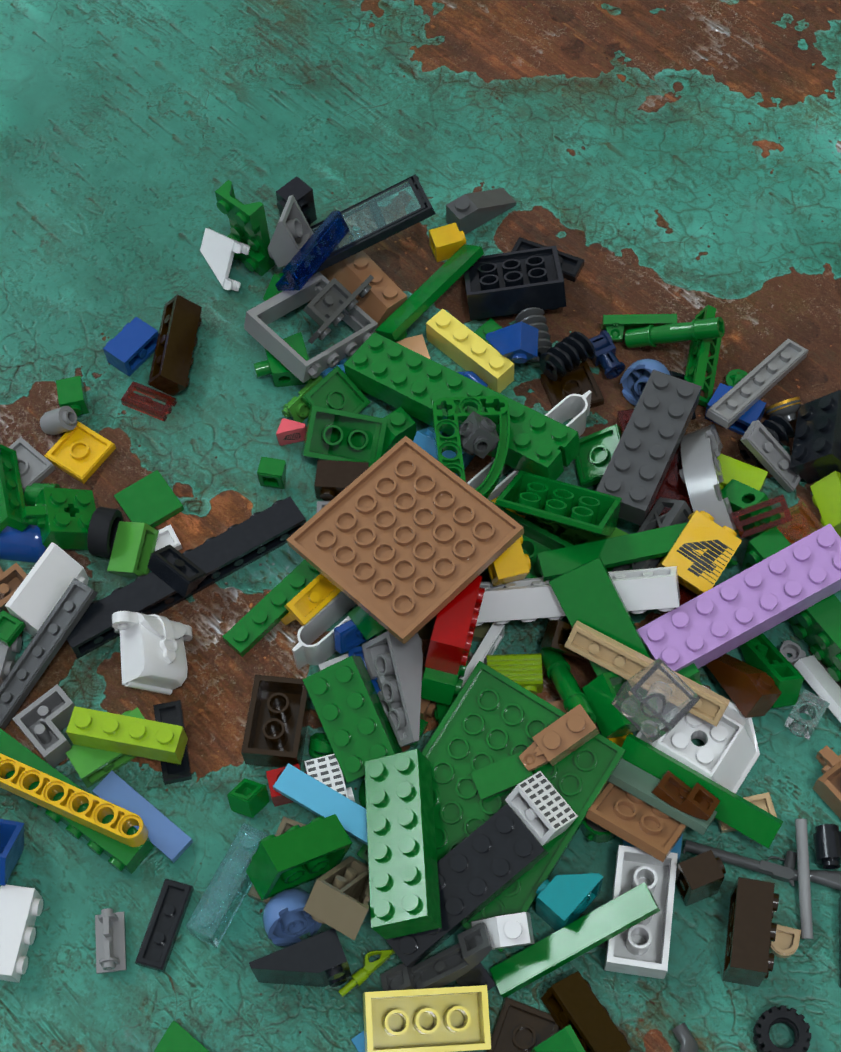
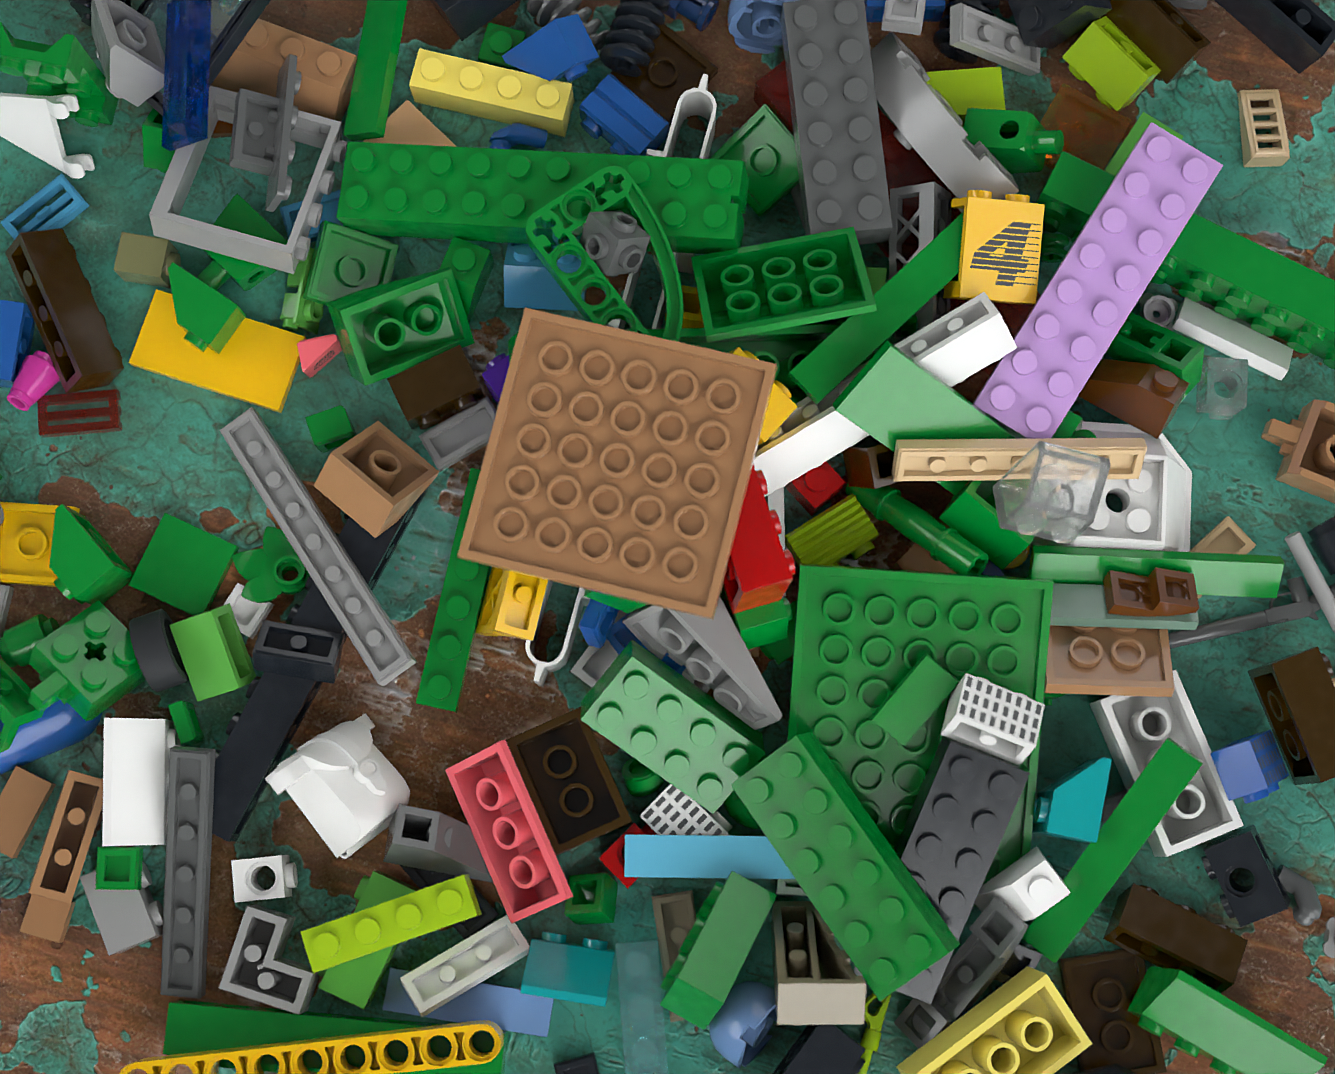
camera: 35 degrees left, 20 degrees up
medium nougat hinge [519,704,600,772] -> none
dark brown brick [675,850,726,906] -> none
clear red tile [731,494,793,538] -> none
none -> dark azure tile [0,173,89,240]
none -> dark pink cone [7,351,60,411]
none -> green slope [49,504,134,605]
none -> olive brick [114,232,181,288]
none -> yellow tile [129,289,307,413]
none -> green slope [168,262,246,354]
none -> green tile [168,700,205,746]
none -> light grey tile [219,407,417,686]
none -> white brick [231,855,298,903]
none -> green plate [232,526,310,603]
none -> medium nougat slope [314,421,439,538]
none -> dark grey slope [383,804,493,883]
none -> white plate [400,915,530,1018]
none -> coral slope [445,740,573,924]
none -> teal slope [520,931,615,1007]
none -> blue brick [579,74,669,156]
none -> red brick [785,461,845,516]
none -> black brick [1202,825,1291,927]
none -> brick [1210,729,1289,804]

